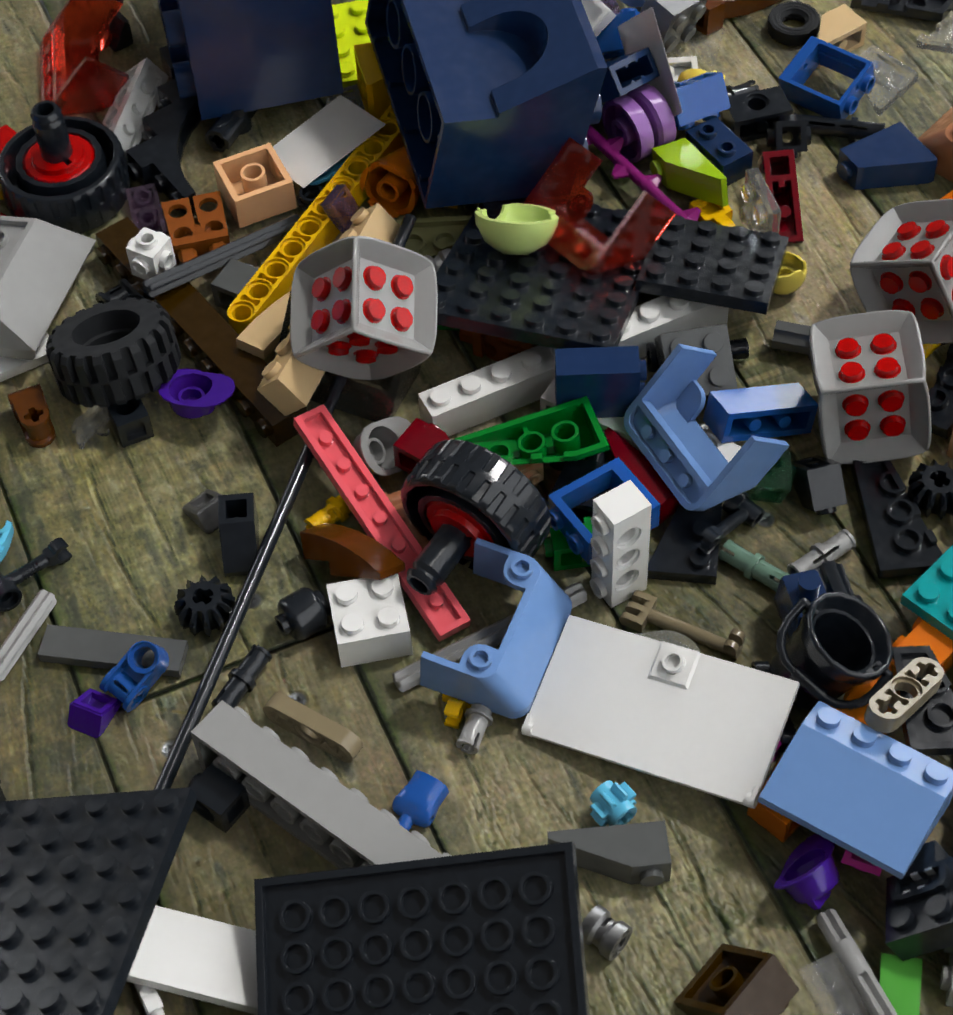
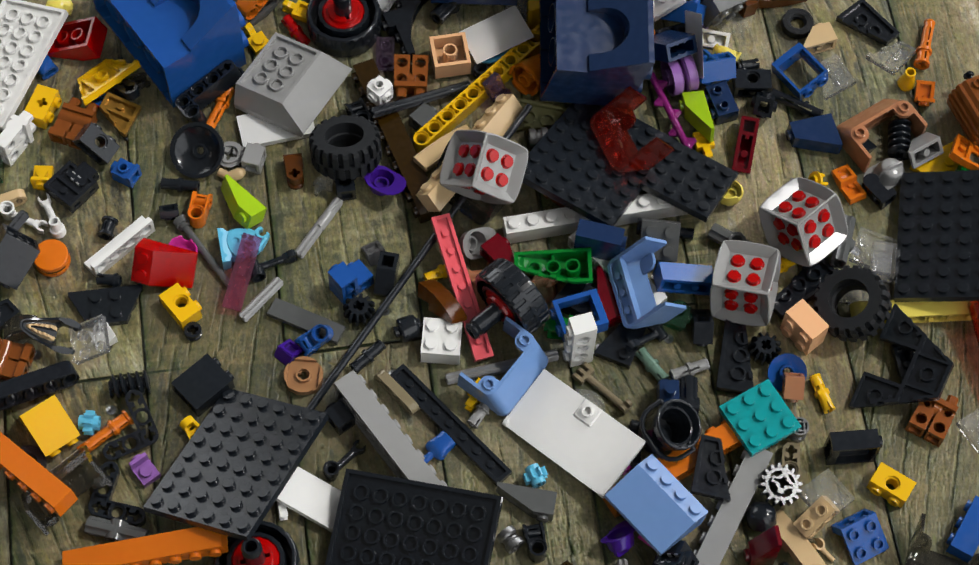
camera: 10 degrees right, 10 degrees up
yellowish green cylinder [474,203,559,255] -> none
clear plate [739,167,781,234] -> none
dark tan beam [864,657,944,733] -> none
none -> medium nougat plate [284,356,324,395]
none -> light grey axle [295,197,343,259]
none -> black brick [323,440,366,482]
none -> blue brick [328,259,374,305]
none -> black plate [390,364,512,486]
none -> black piece [522,521,547,563]

